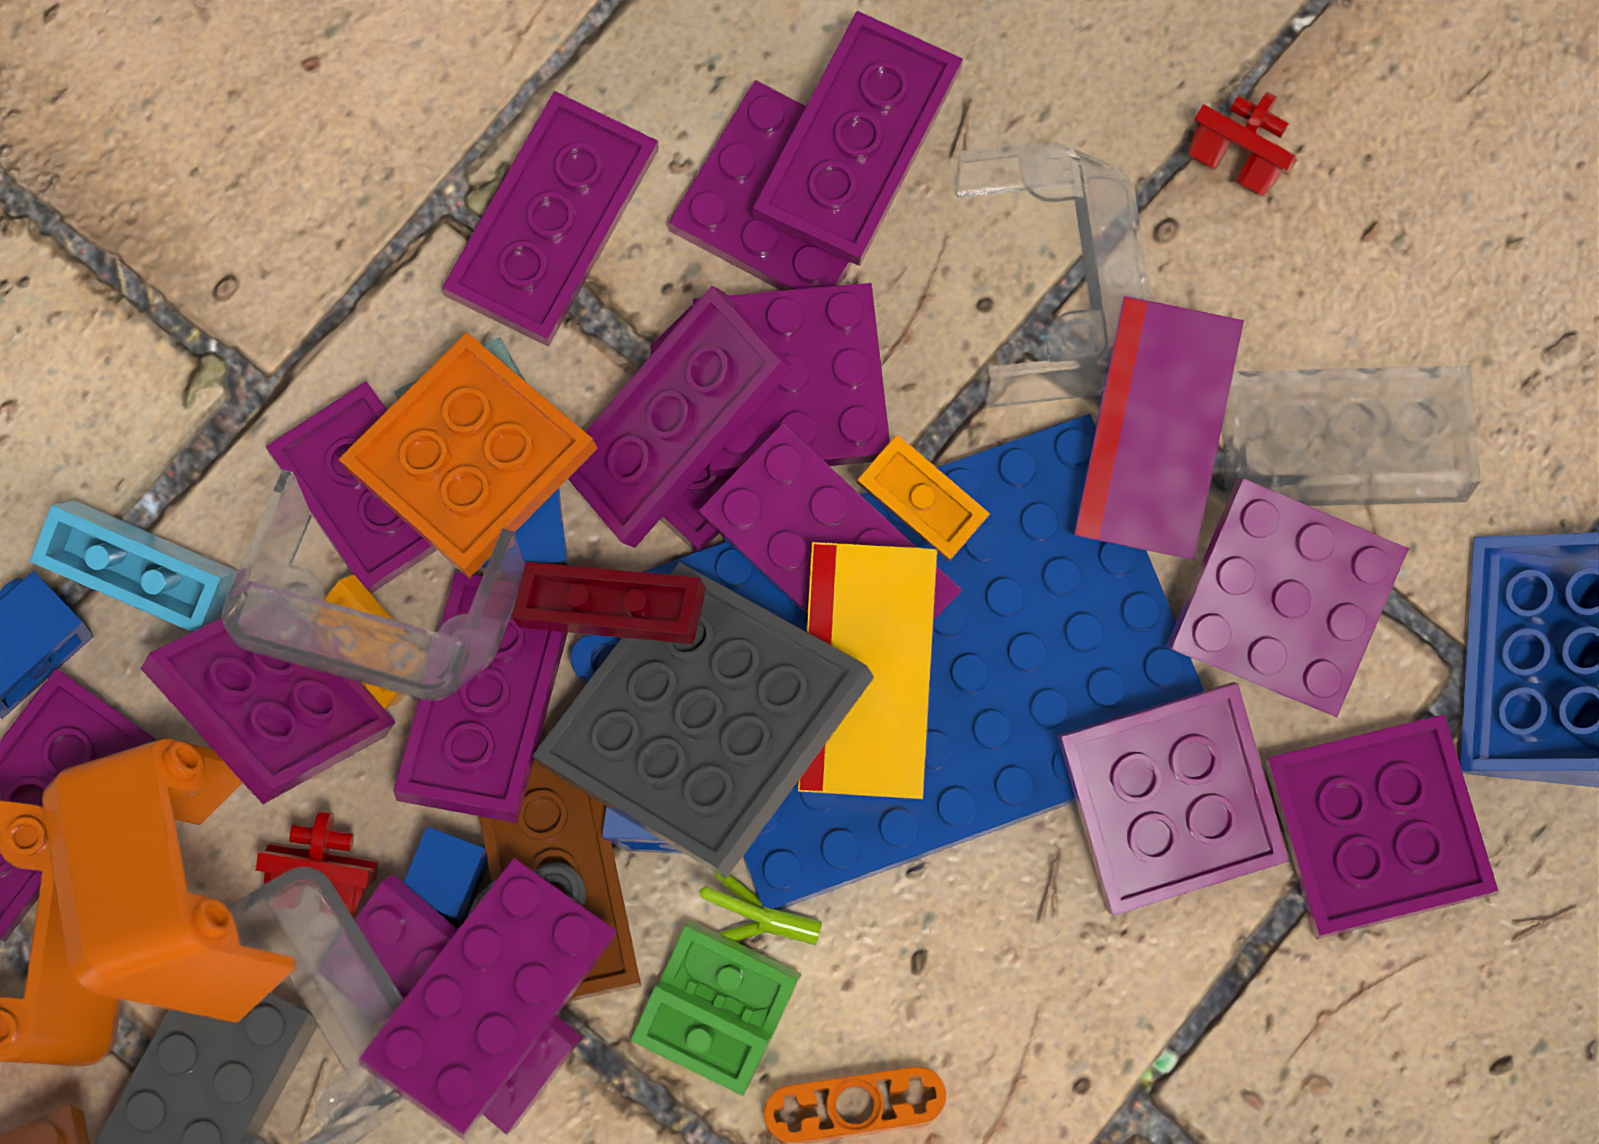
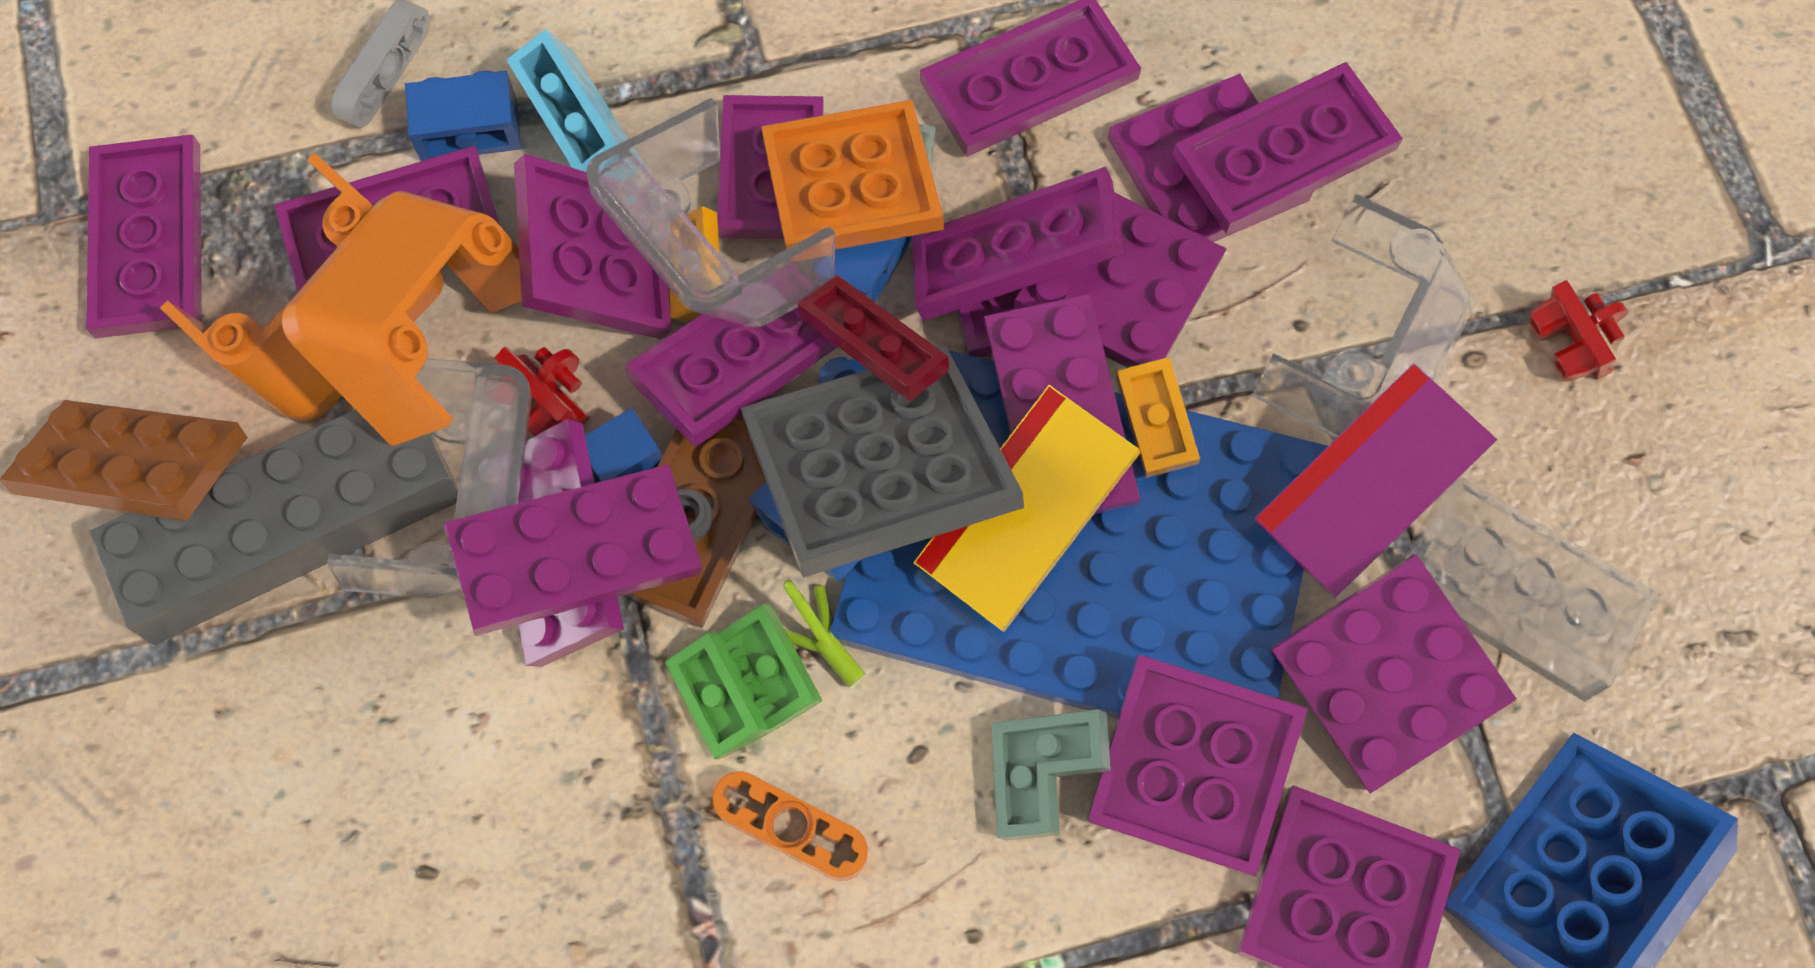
camera: 35 degrees right, 5 degrees down
none -> sand green plate [992,709,1111,841]

